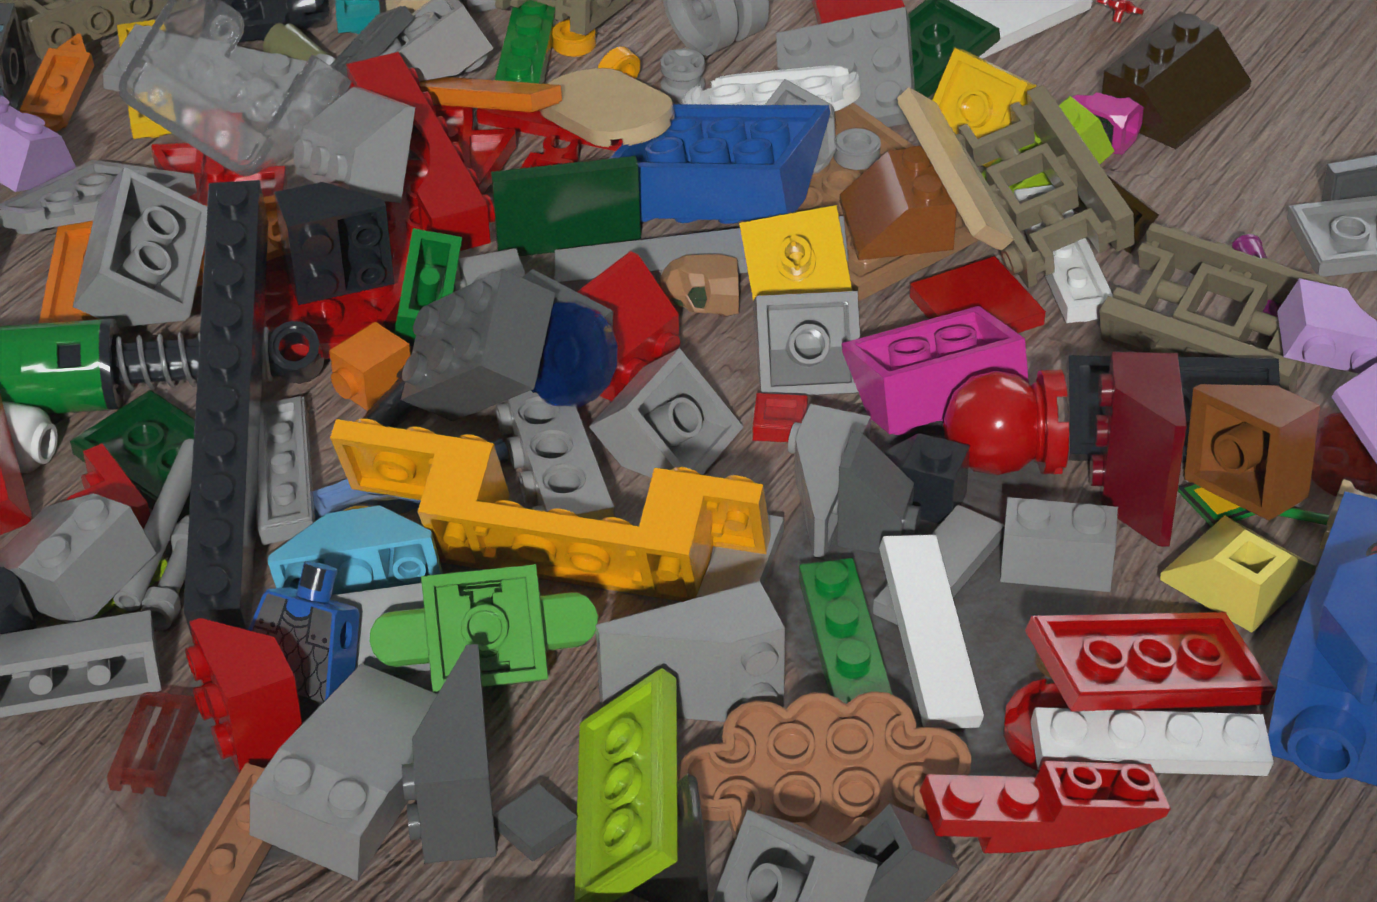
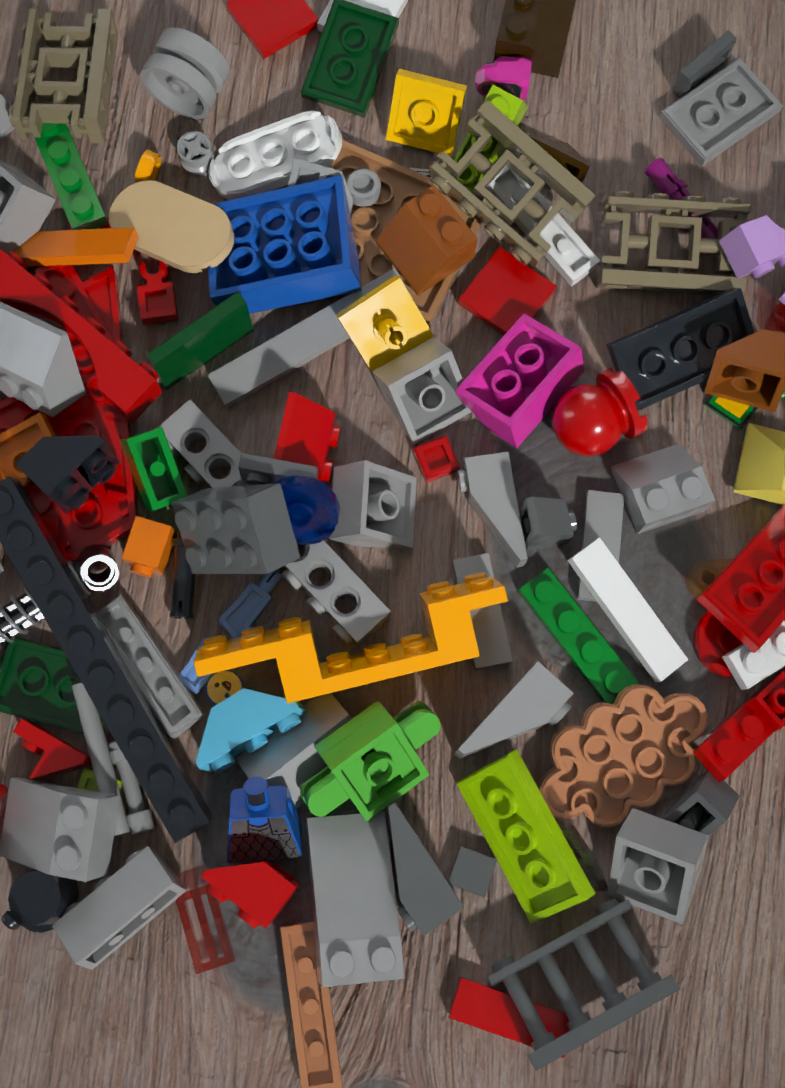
camera: 30 degrees left, 35 degrees up
light orange tile [552,19,596,57] -> none
medium nougat rock [660,254,739,317] -> none
light grey plate [776,7,915,127] -> none
black slope [883,434,970,524] -> none
tan tile [897,87,1014,251] -> none
dark red slope [1090,352,1187,547] -> none

